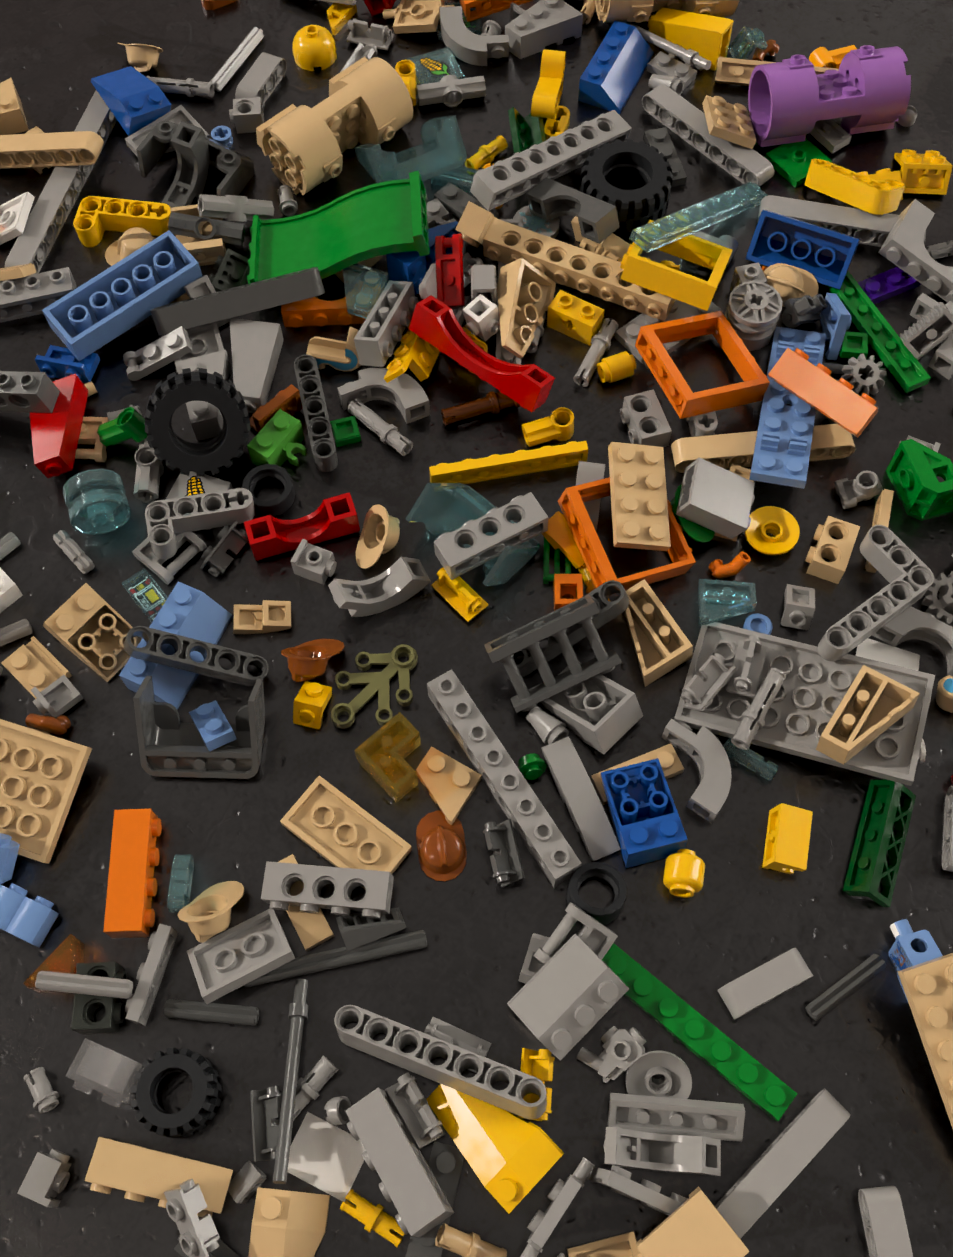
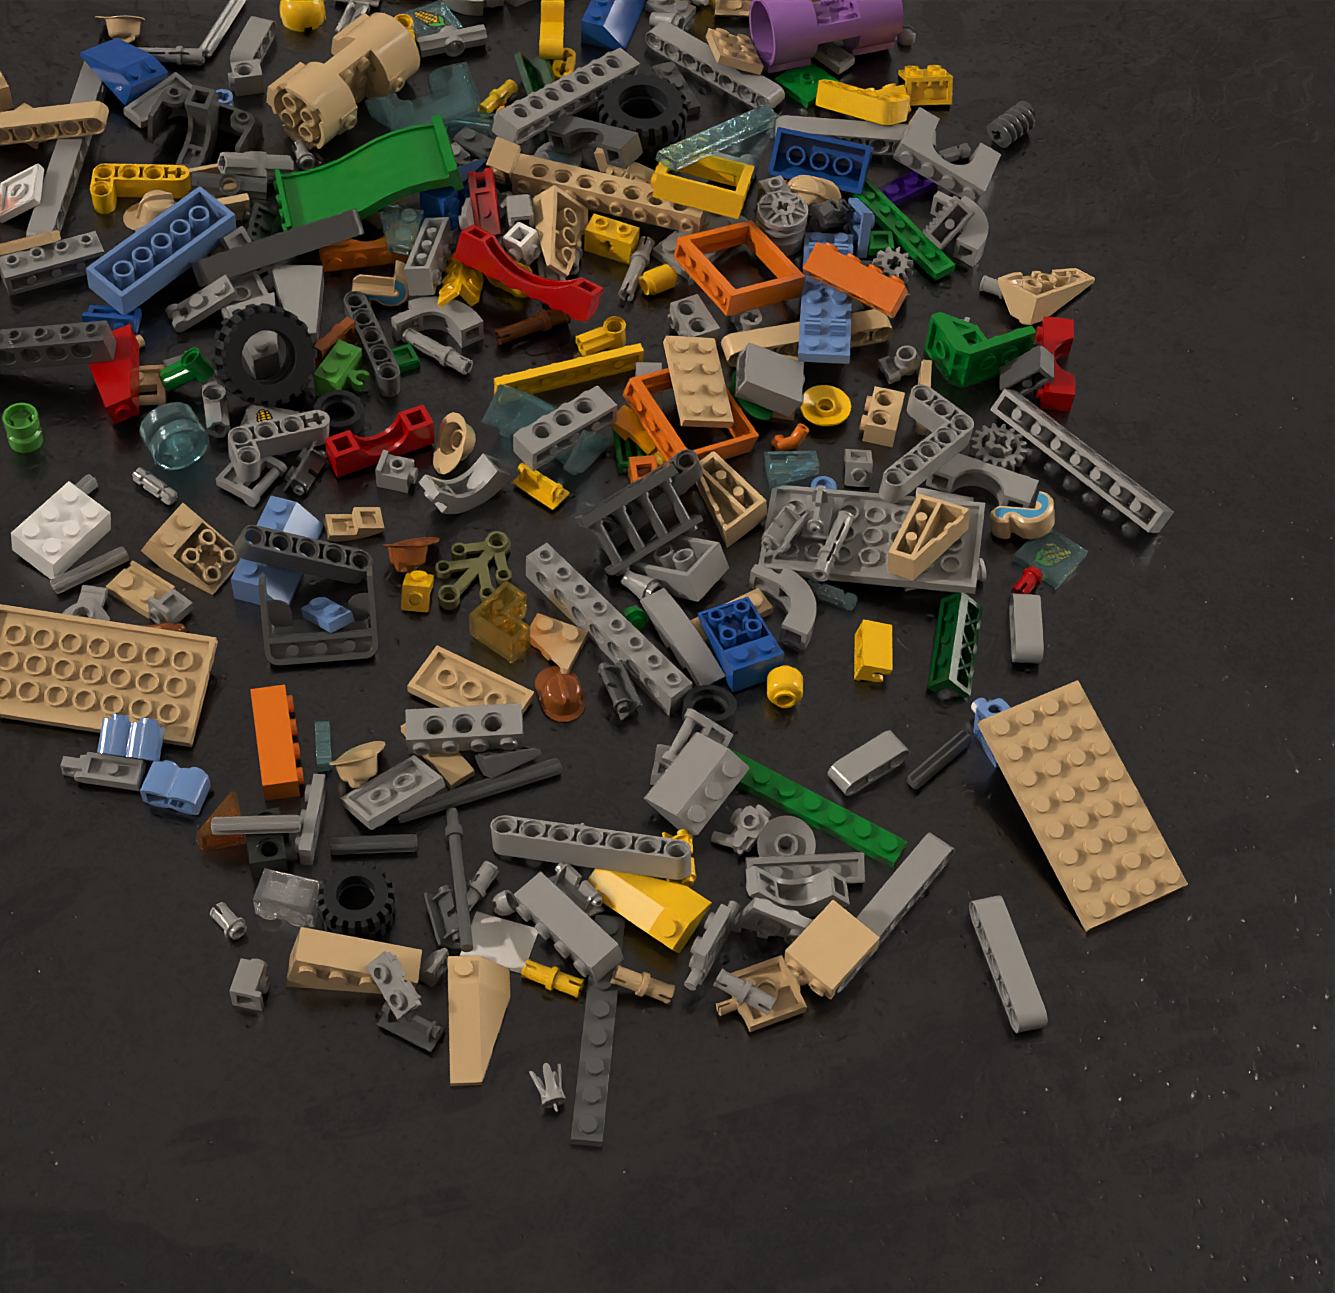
camera: 15 degrees left, 10 degrees down
clear light blue tile [121,568,168,623] -> none

